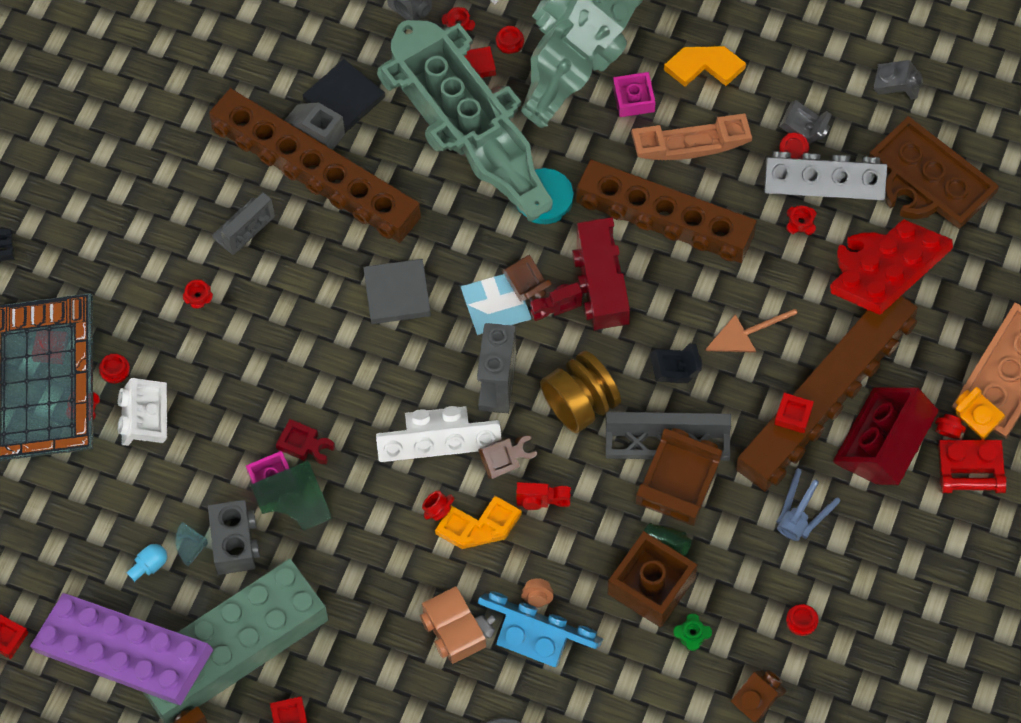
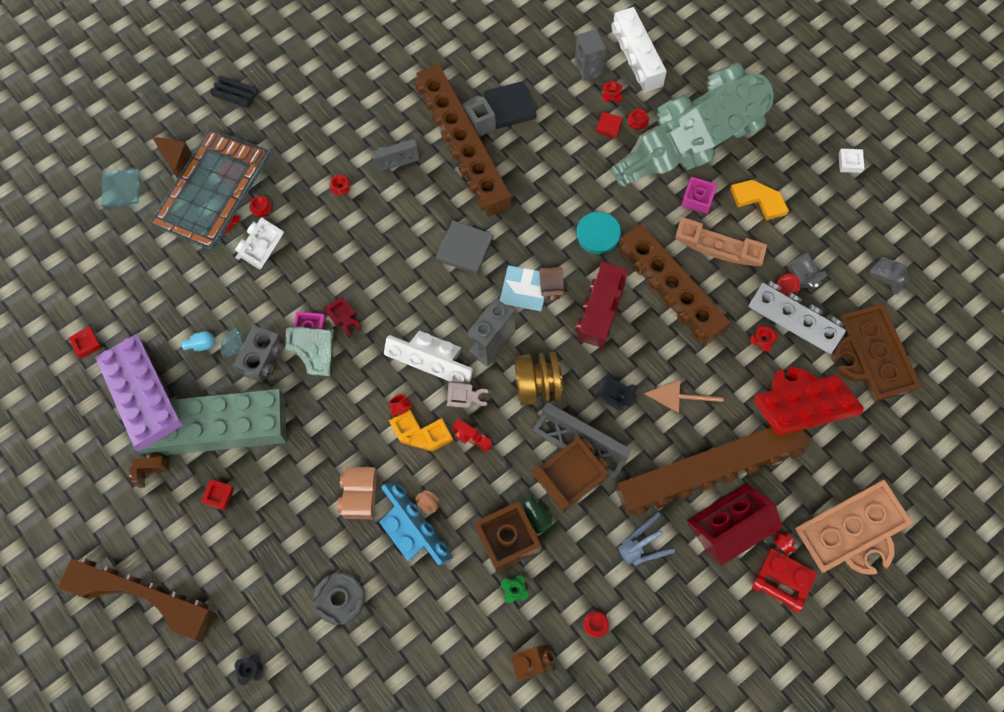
camera: 30 degrees right, 5 degrees up
sand green animal [377,20,553,221] -> none
light grey rock [475,615,496,638] -> none
dark red plate [530,282,582,321] -> none
red plate [774,393,814,433] -> none
light orange bracket [955,387,1005,440] -> none

